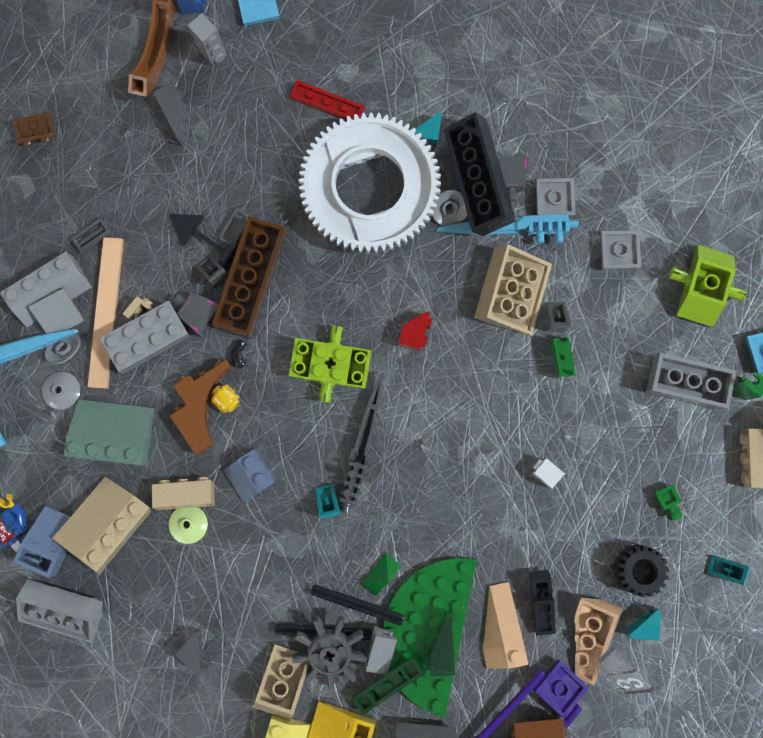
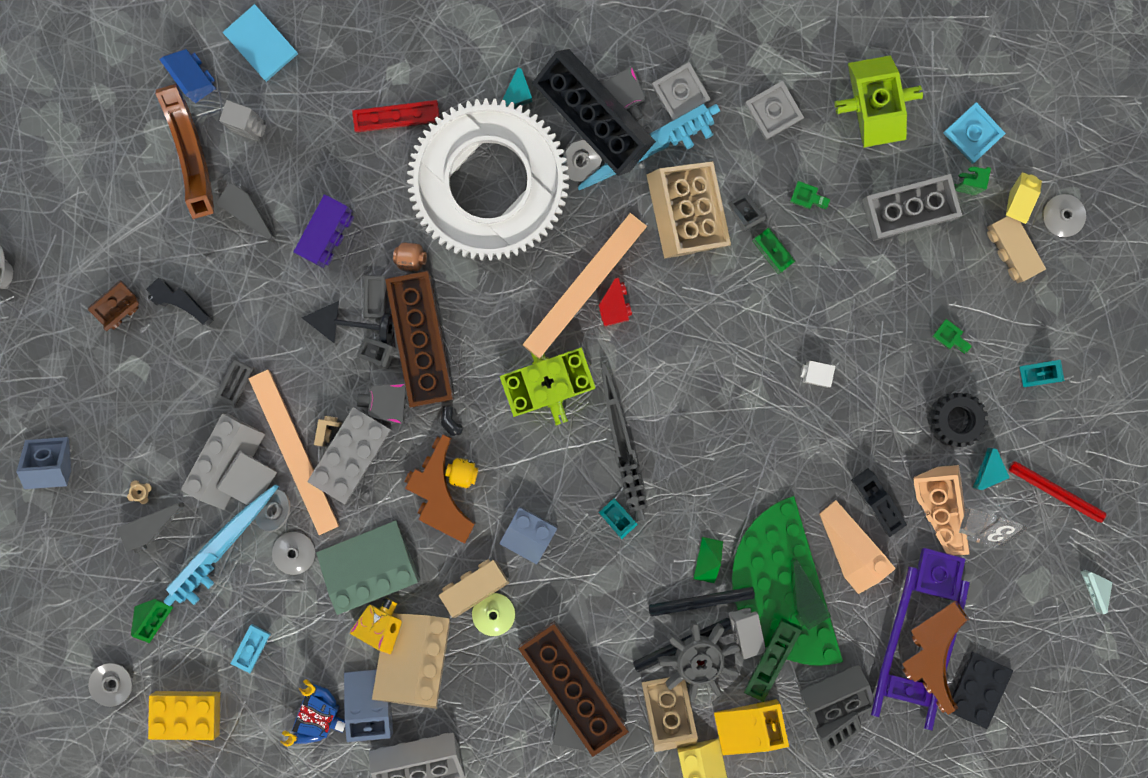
camera: 30 degrees left, 5 degrees up
none -> black slope [146,278,214,326]
none -> dark purple brick [293,194,354,268]
none -> yellow torso [349,598,402,654]
none -> nougat head [393,242,427,272]
none -> reddish brown brick [518,620,629,757]
none -> light nougat tile [522,213,647,359]
none -> green plate [790,181,830,209]
none -> red axle [1008,461,1106,523]

